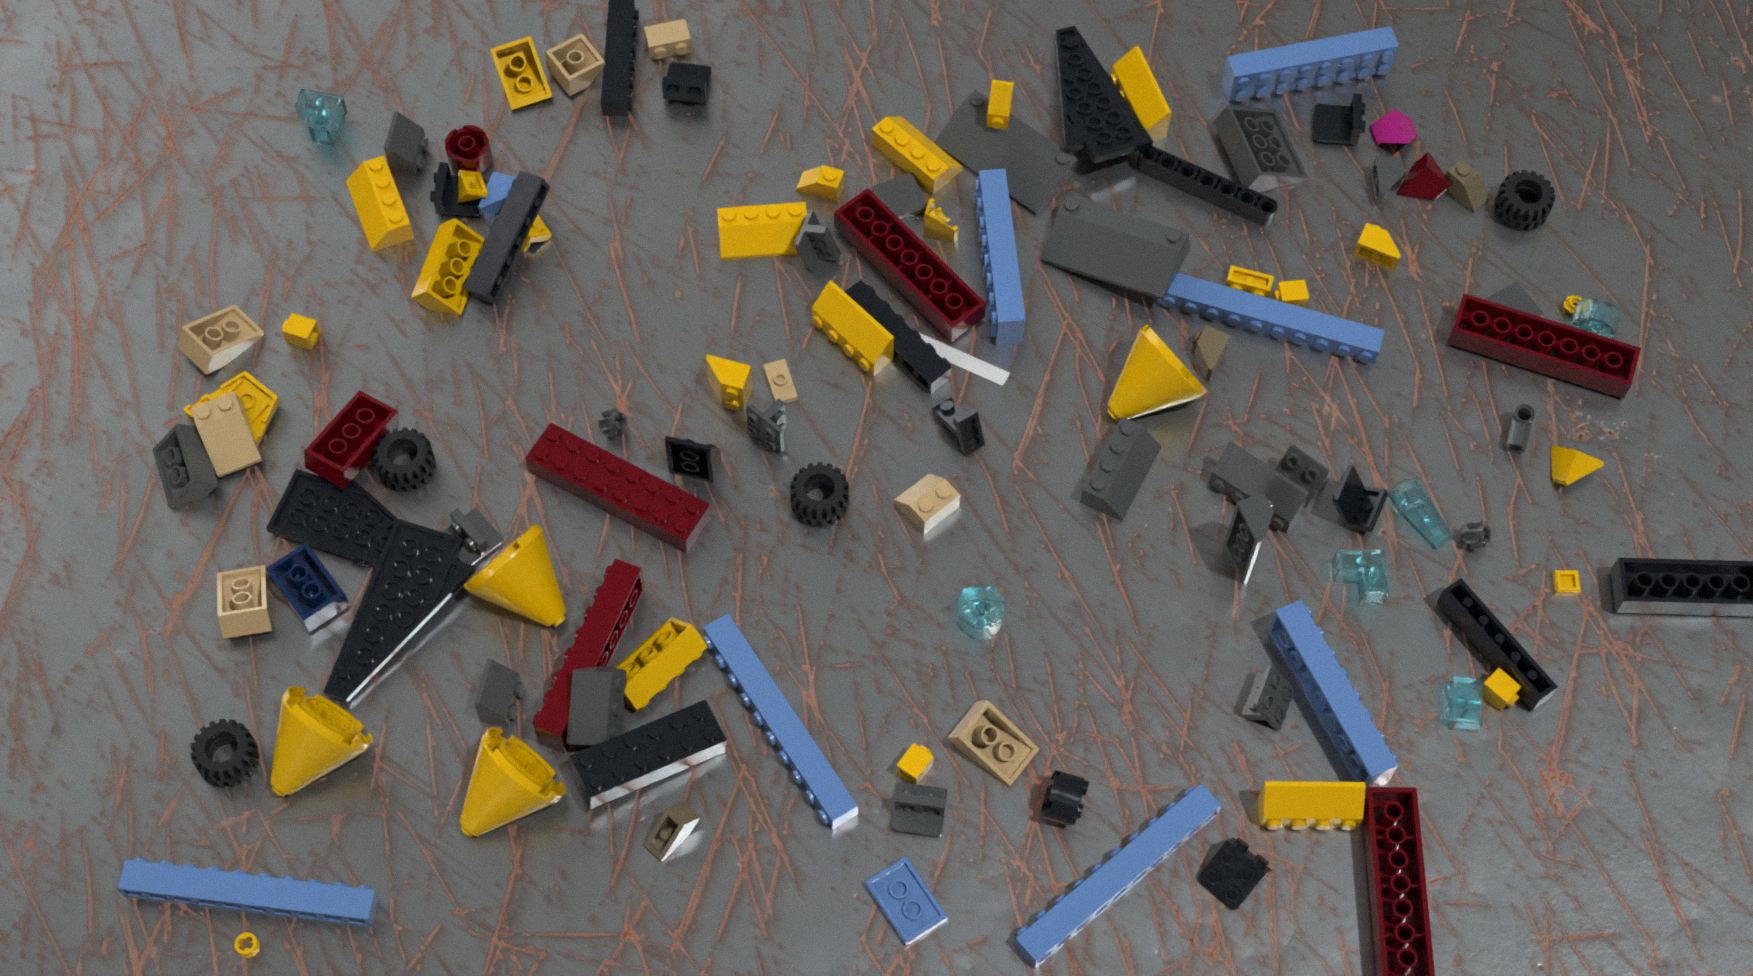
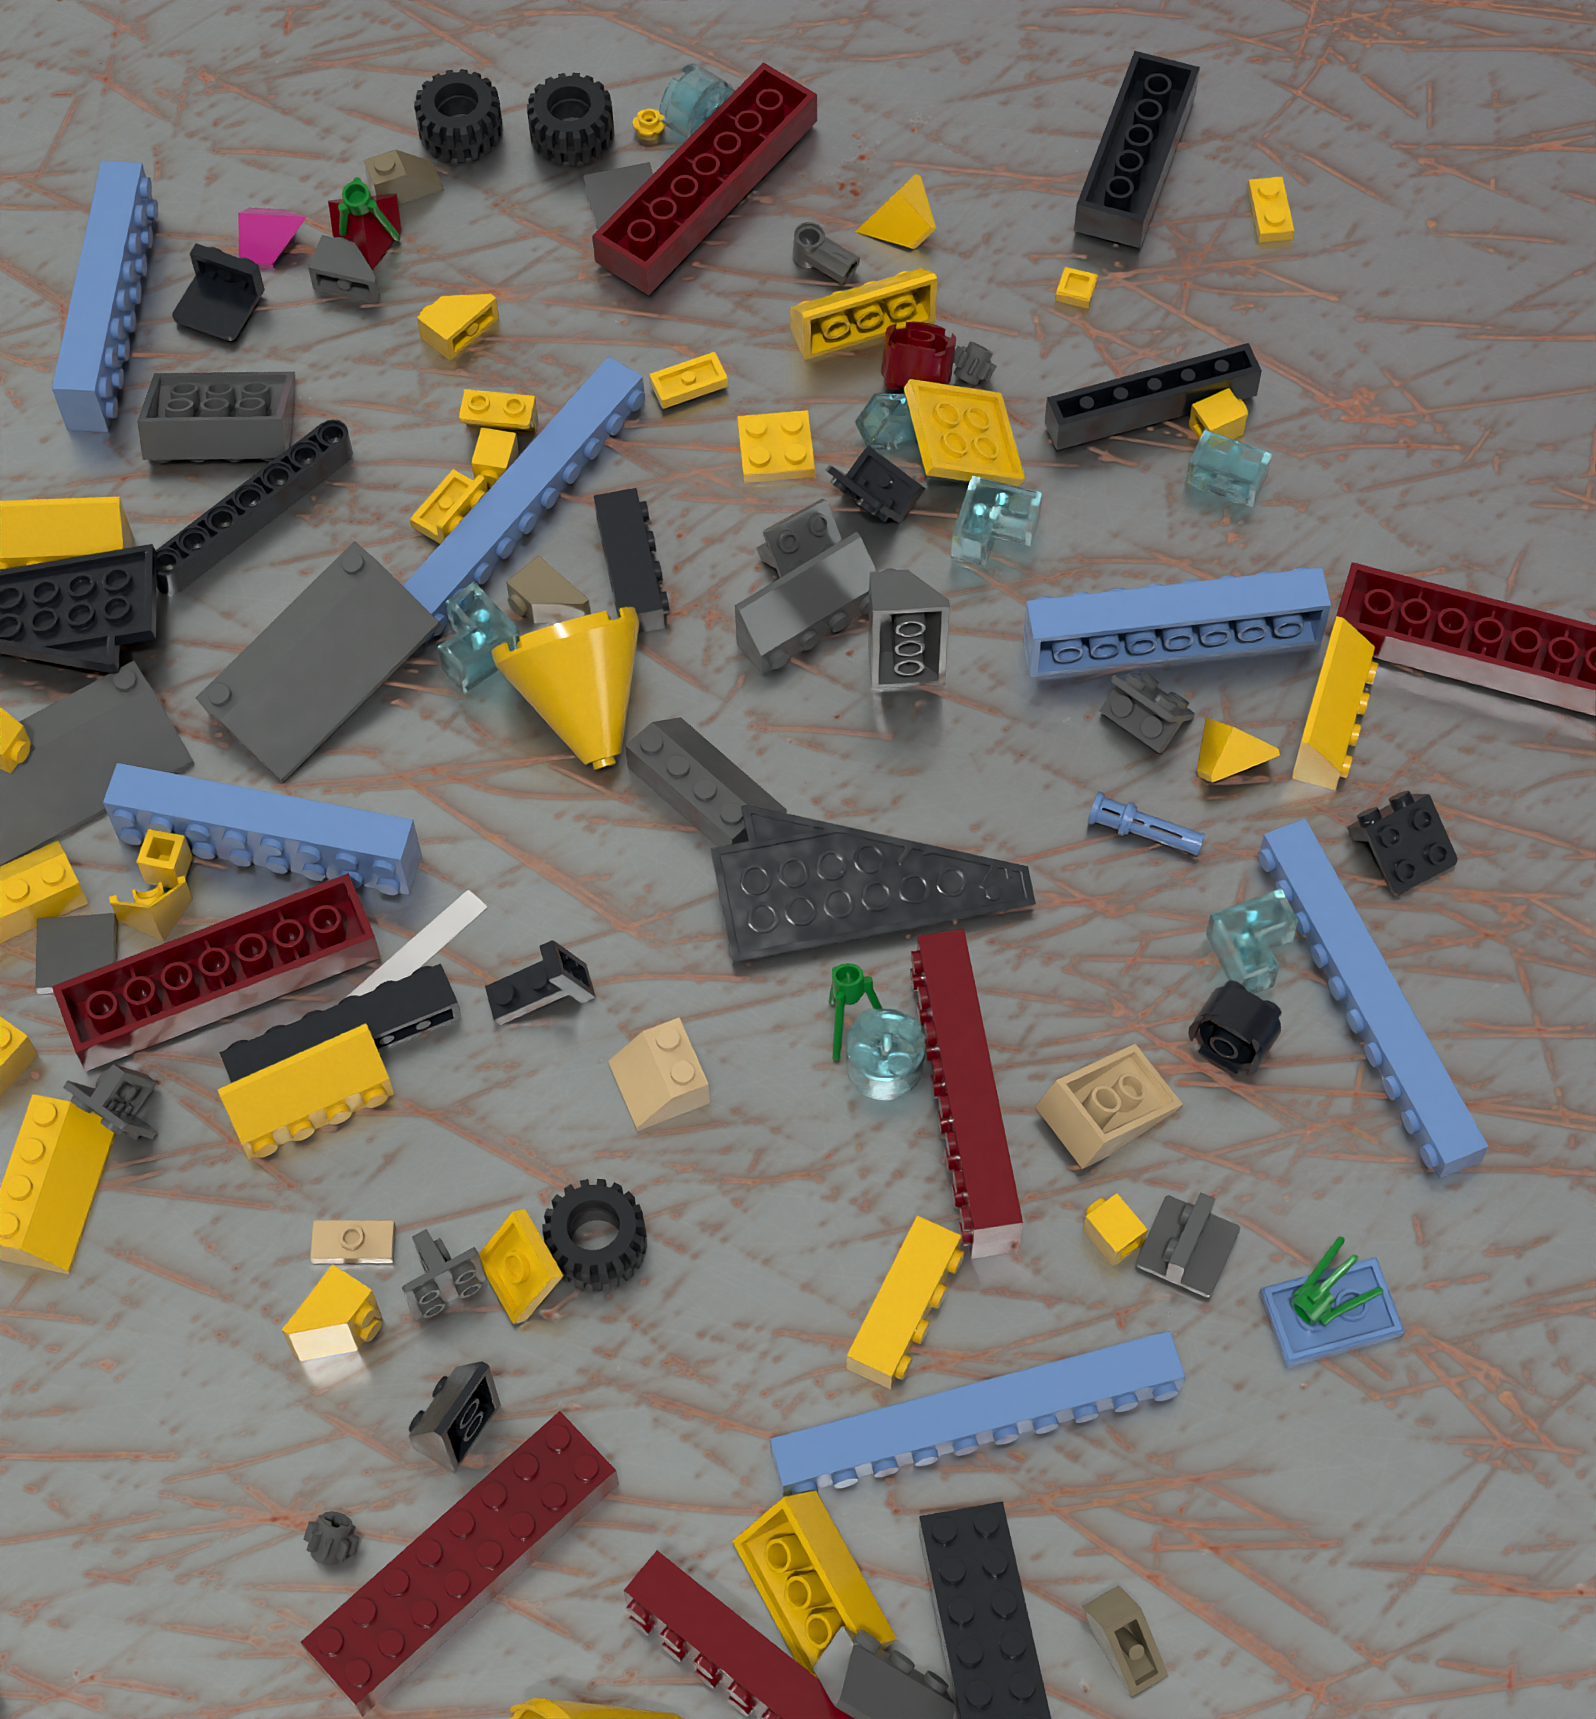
camera: 70 degrees left, 0 degrees up
none -> yellow brick [136,829,193,888]
none -> green plant [338,177,401,241]
none -> clear light blue brick [437,582,520,694]
none -> yellow bracket [459,389,538,432]
none -> yellow plate [479,1209,563,1324]
none -> black tyre [527,73,614,166]
none -> black brick [594,488,670,633]
none -> yellow plate [649,352,728,409]
none -> black wing [710,805,1036,964]
none -> yellow plate [737,410,815,483]
none -> yellow slope [790,268,937,361]
none -> green plant [828,963,888,1061]
none -> yellow brick [846,1215,965,1390]
none -> dark red brick [881,321,956,389]
none -> yellow plate [904,379,1025,488]
none -> dark red brick [910,929,1023,1259]
none -> medium blue pin [1087,791,1205,856]
none -> yellow slope [1197,717,1280,783]
none -> clear light blue brick [1206,888,1298,994]
none -> yellow plate [1247,176,1294,243]
none -> green plant [1290,1236,1383,1327]

